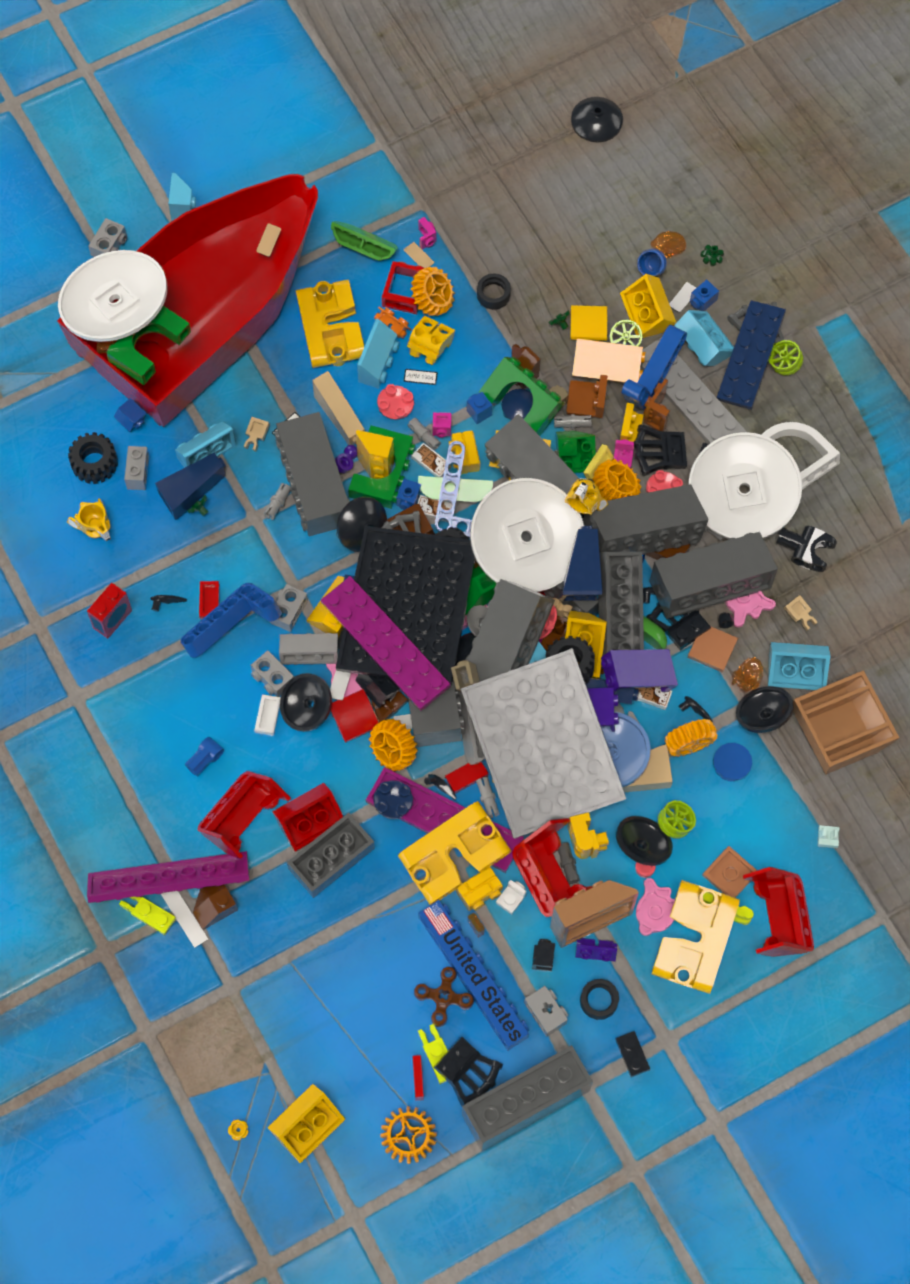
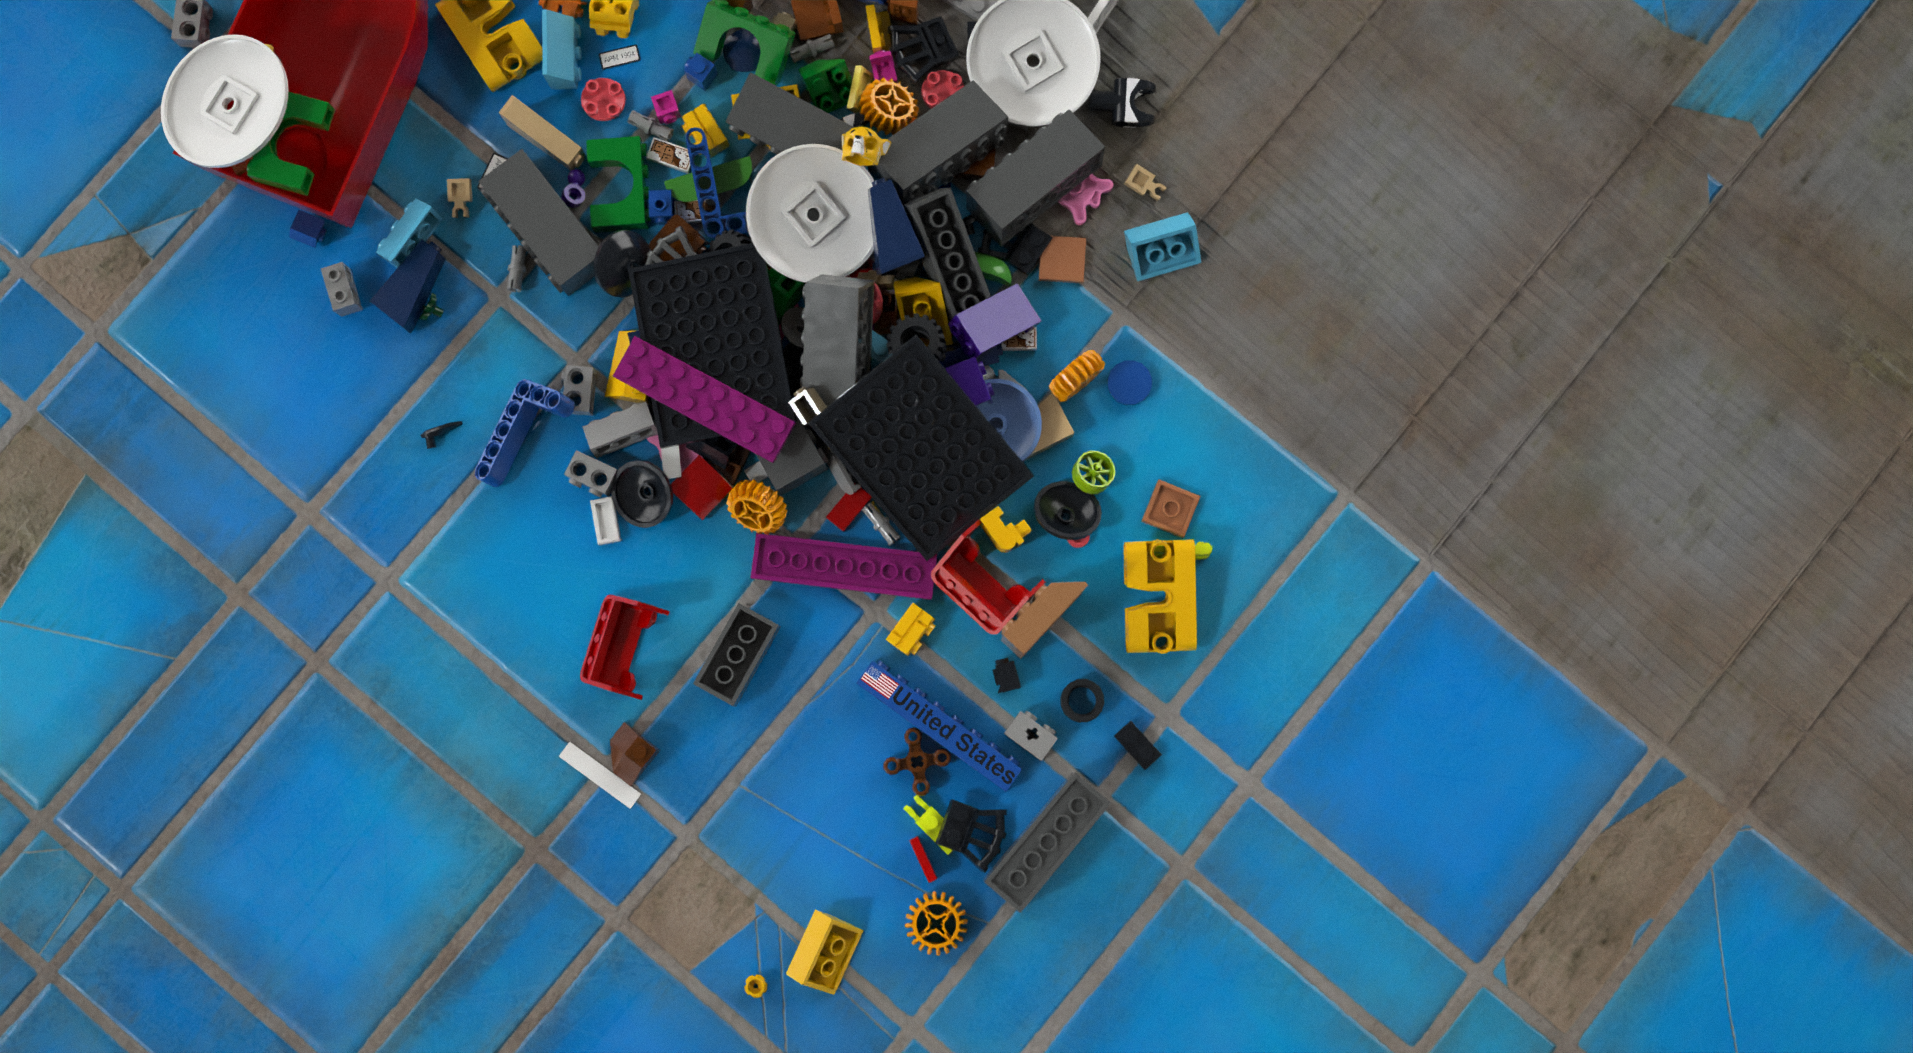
camera: 20 degrees left, 15 degrees up
yellow piece [67,498,111,541] -> none
black tyre [68,432,118,484] -> none
red brick [87,582,132,639] -> none
magenta plate [87,851,249,903] -> none
neon yellow hinge [119,897,176,935] -> none
blue piece [185,737,224,777] -> none
red tile [199,581,219,619] -> none
red slope [272,783,343,851] -> none
yellow slope [356,430,394,479] -> none
dark blue dish [373,780,413,819] -> none
yellow connector [398,801,511,905] -> none
black bar [424,774,457,800] -> none
clear orange tile [468,913,485,938] -> none
white bracket [496,880,527,915] -> none
dark grey pin [558,842,580,884] -> none
dark purple hinge [575,938,617,962] -> none
bright pink tile [636,878,675,936] -> none
black bar [678,696,713,722] -> none
black hinge [718,612,734,629] -> none
clear orange hat [732,657,763,692] -> none
black dish [736,686,794,733] -> none
red windscreen [743,867,814,957] -> none
medium nougat slope [793,670,899,774] -> none
light aqua tile [818,825,839,848] -> none

